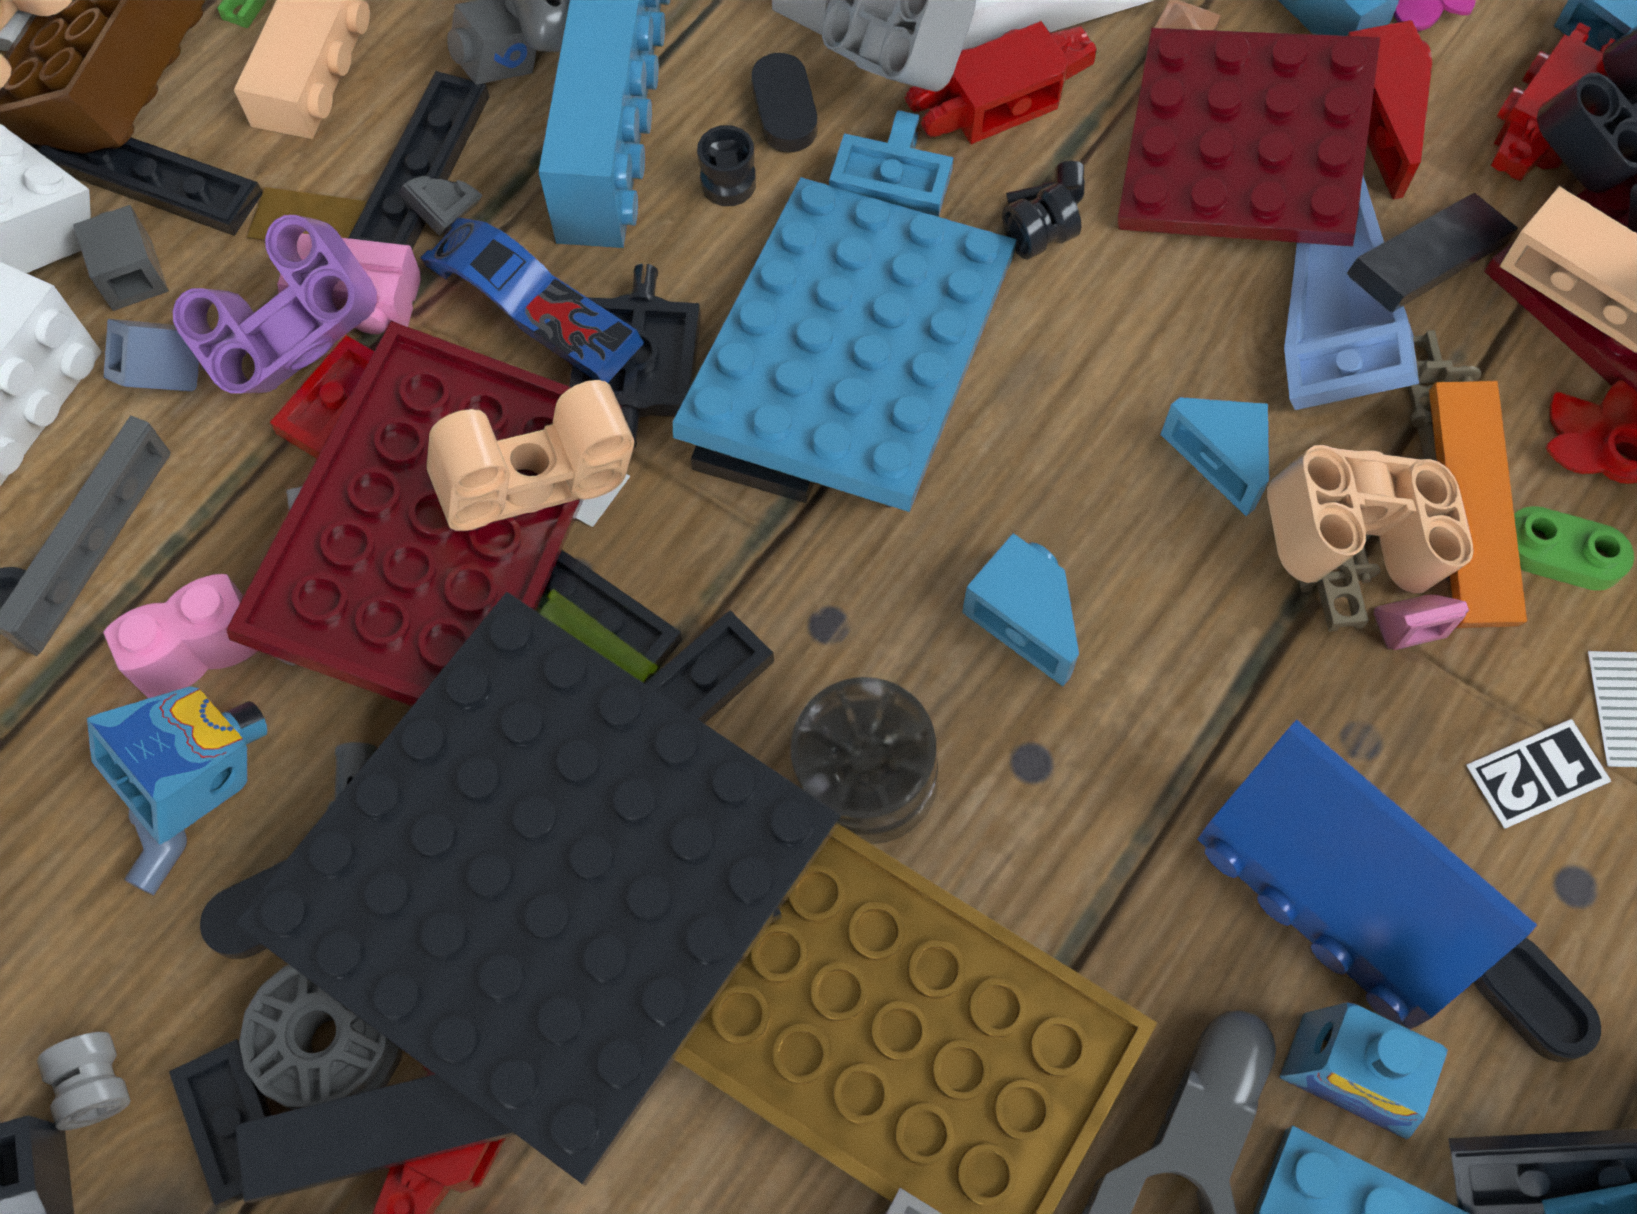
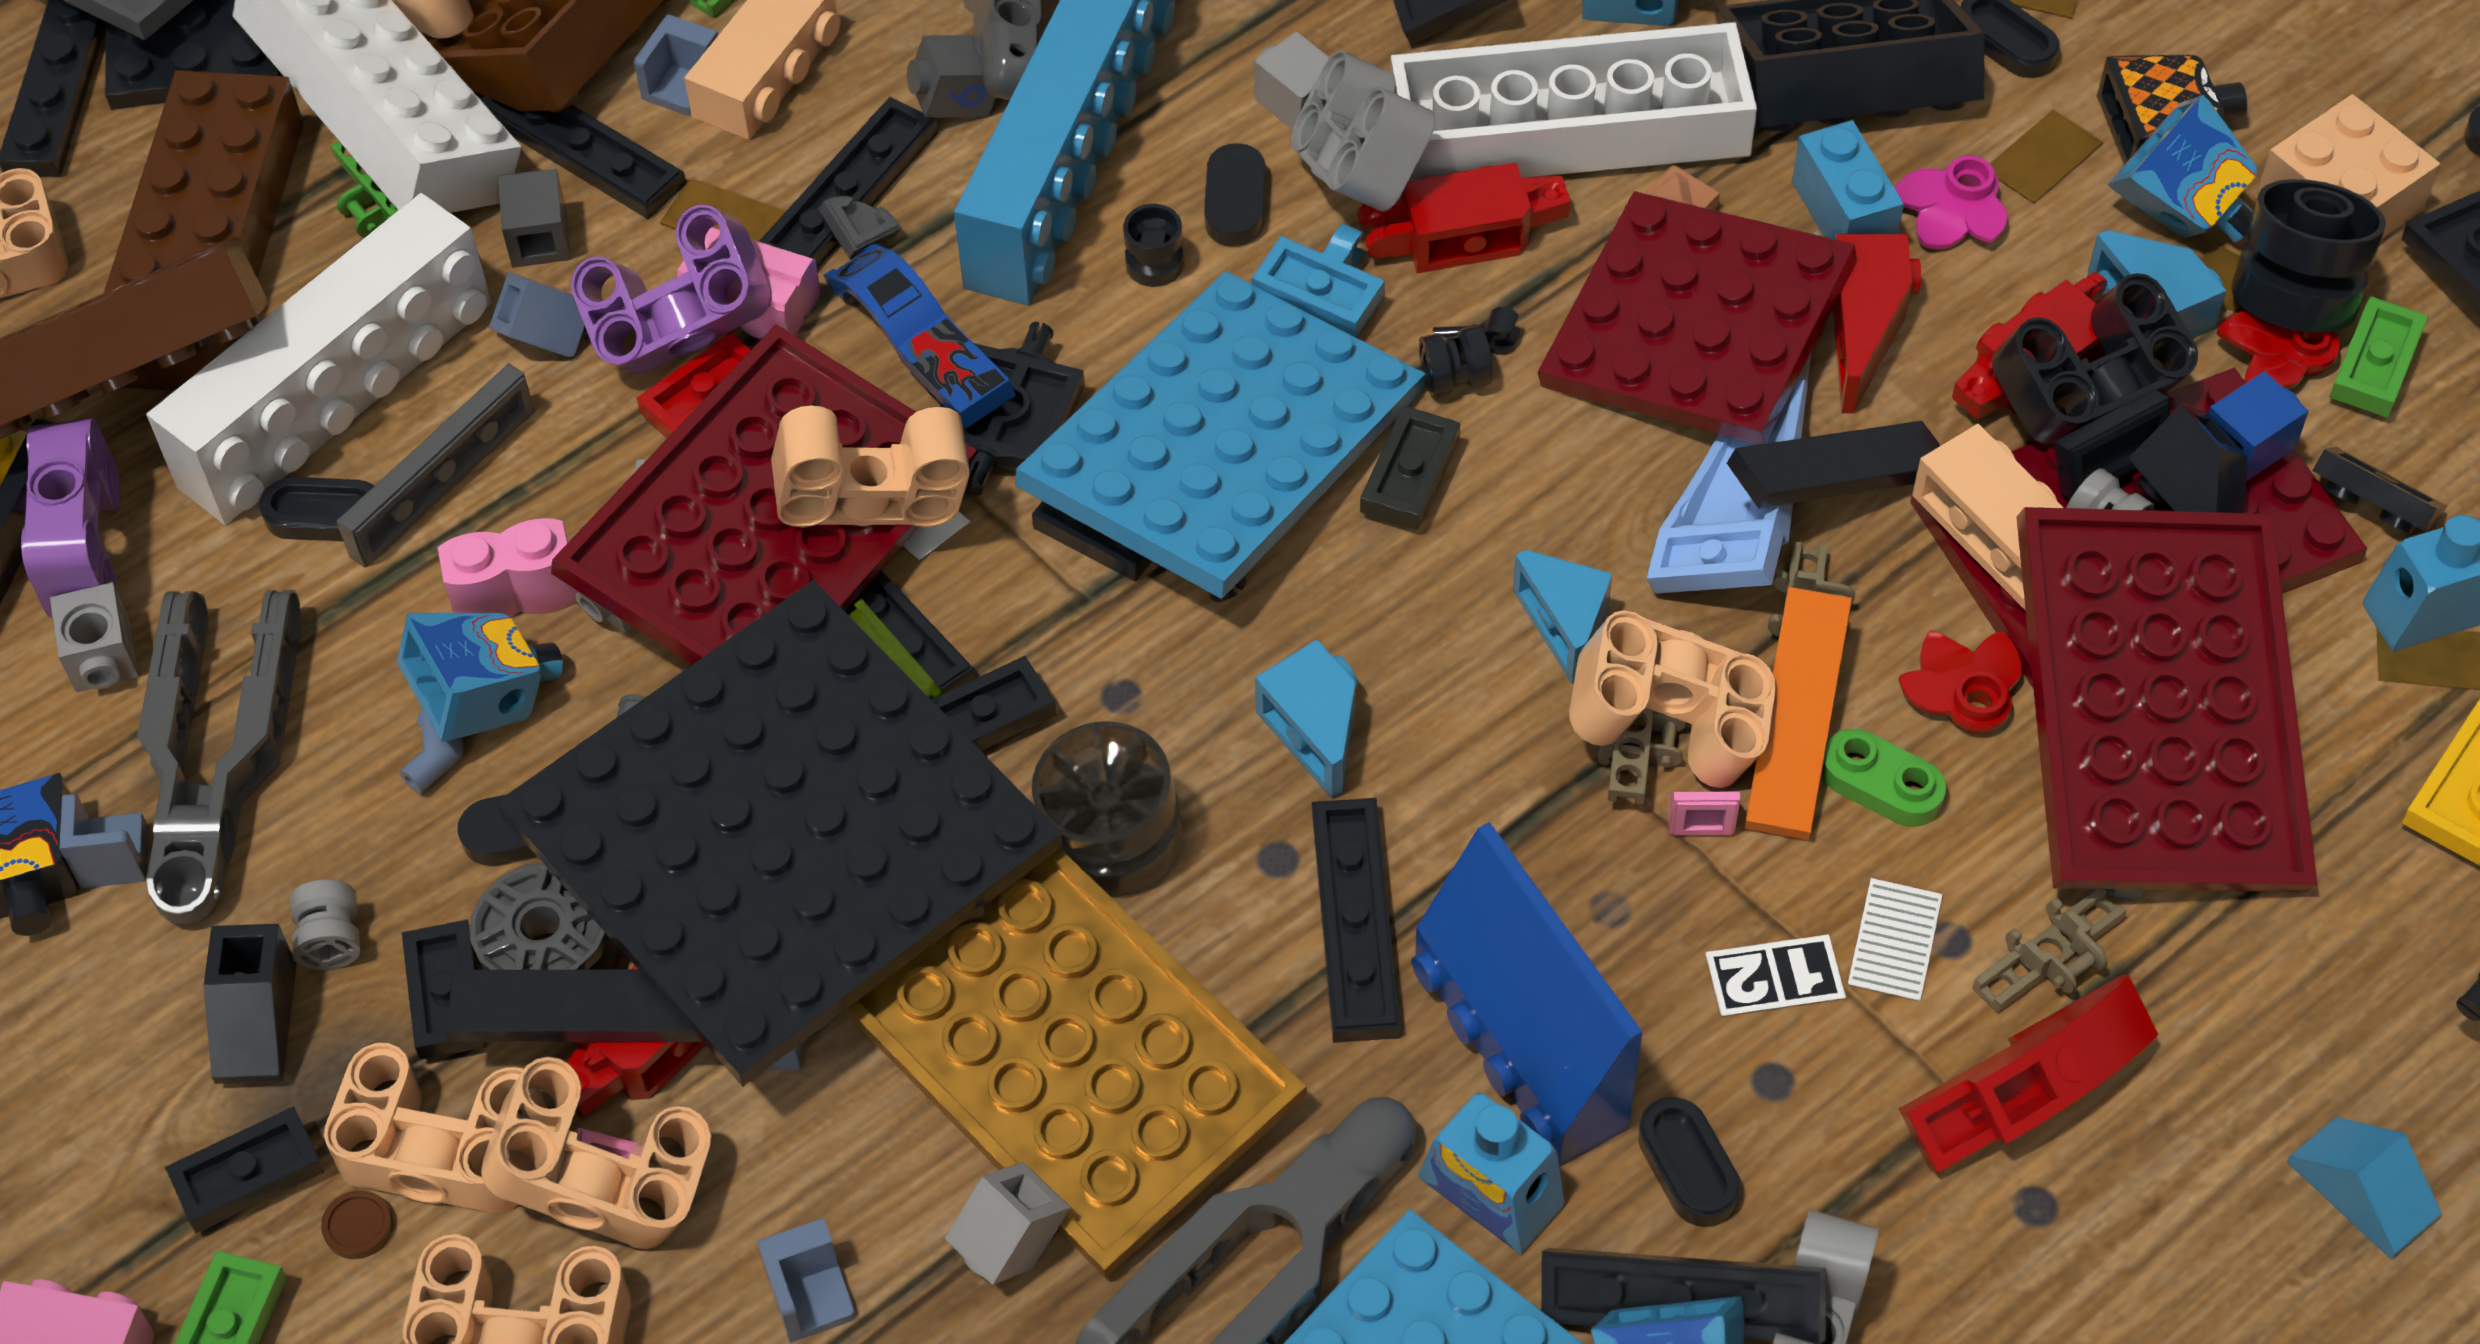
camera: 15 degrees right, 10 degrees down
none -> sand blue panel [634,14,718,116]
none -> black tile [1312,798,1400,1043]
none -> pearl dark grey plate [1360,405,1460,530]

